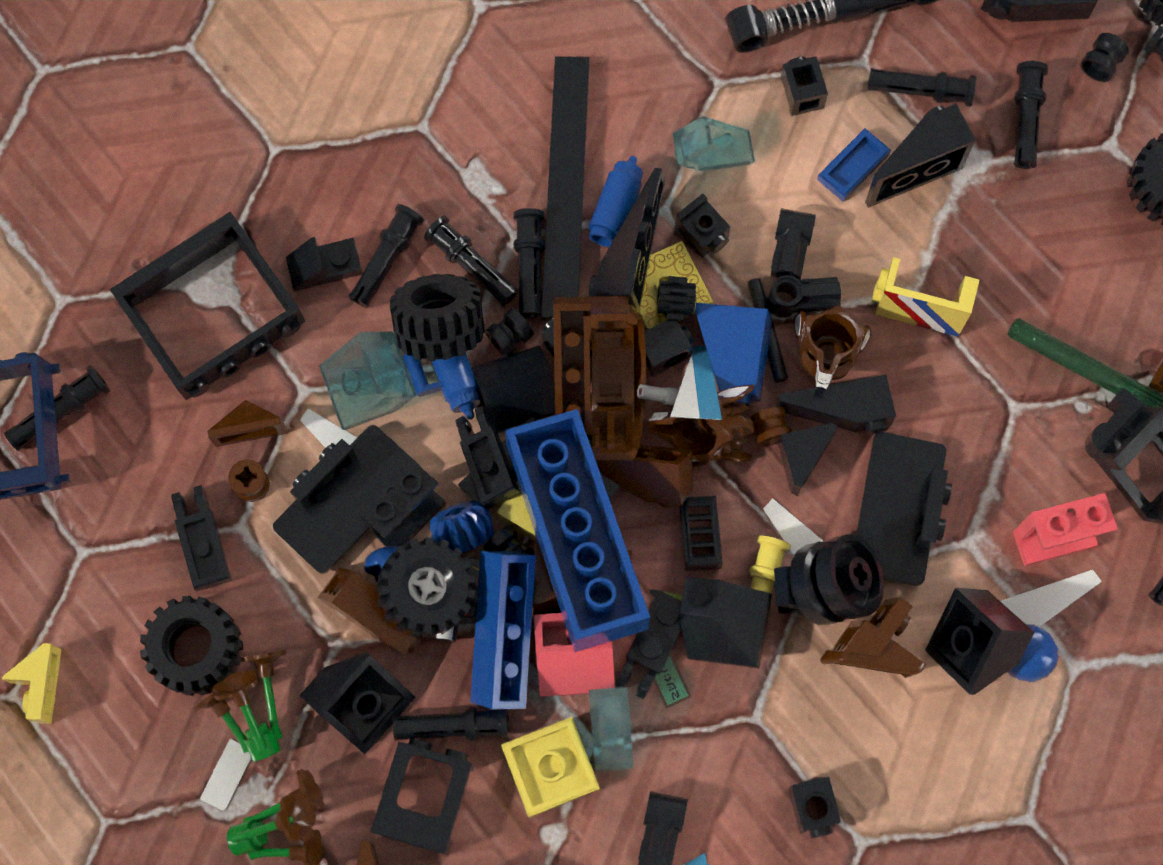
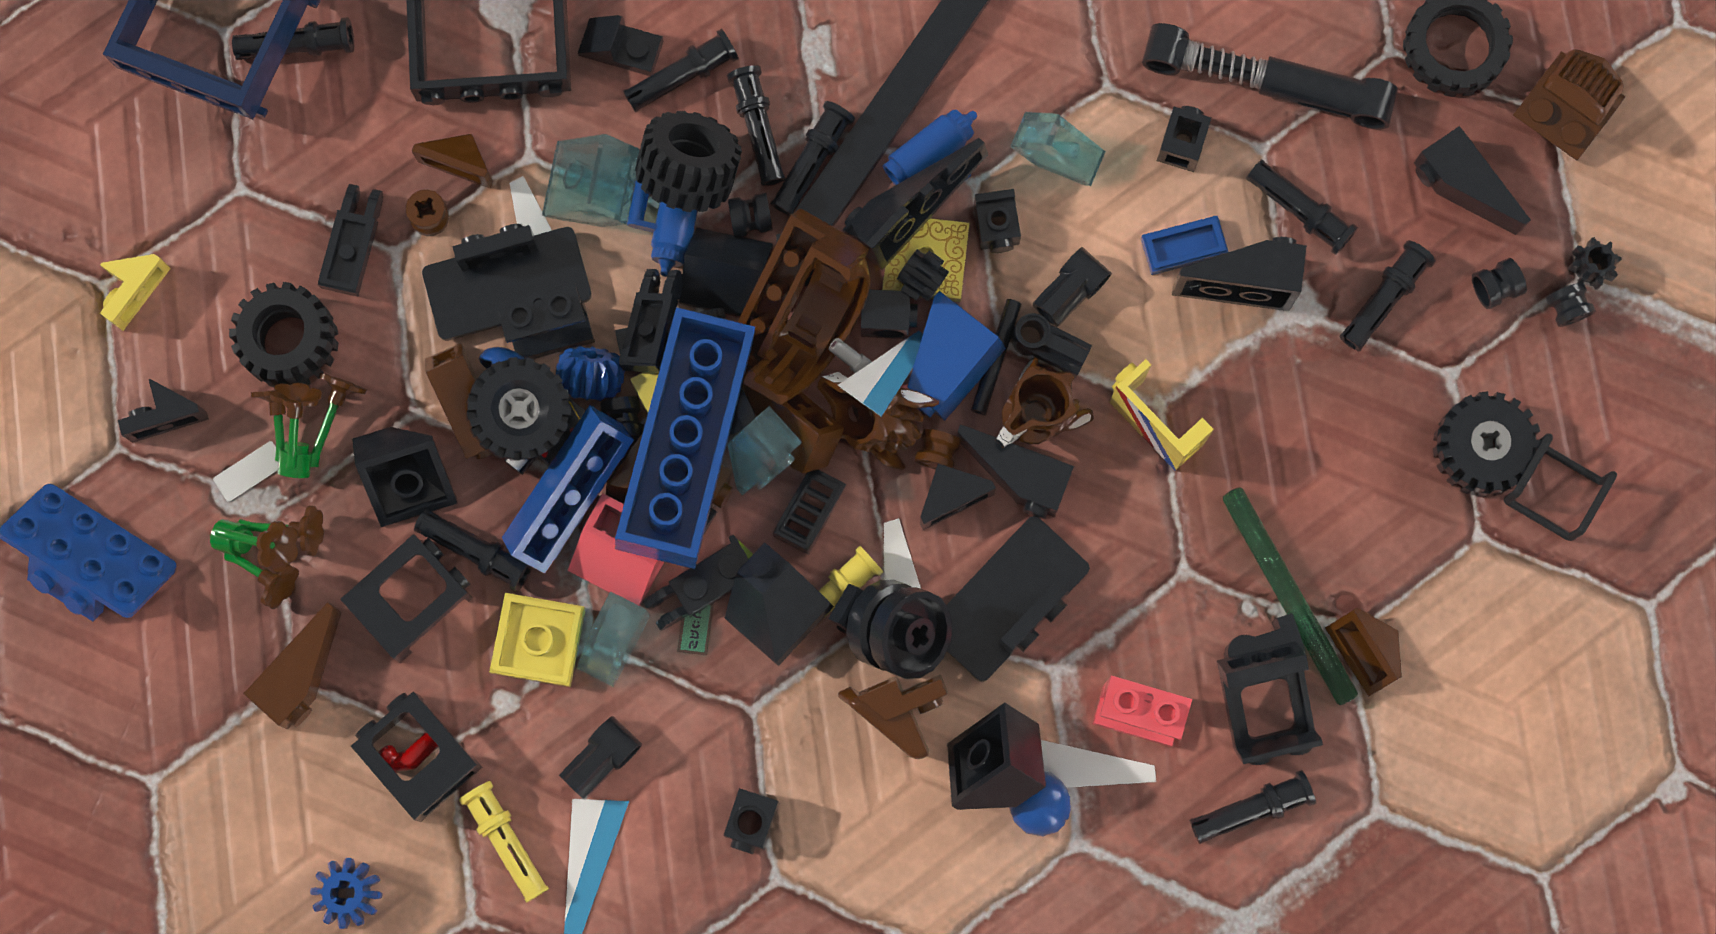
camera: 30 degrees right, 5 degrees up
none -> black slope [117,379,209,443]
none -> clear light blue slope [727,406,802,496]

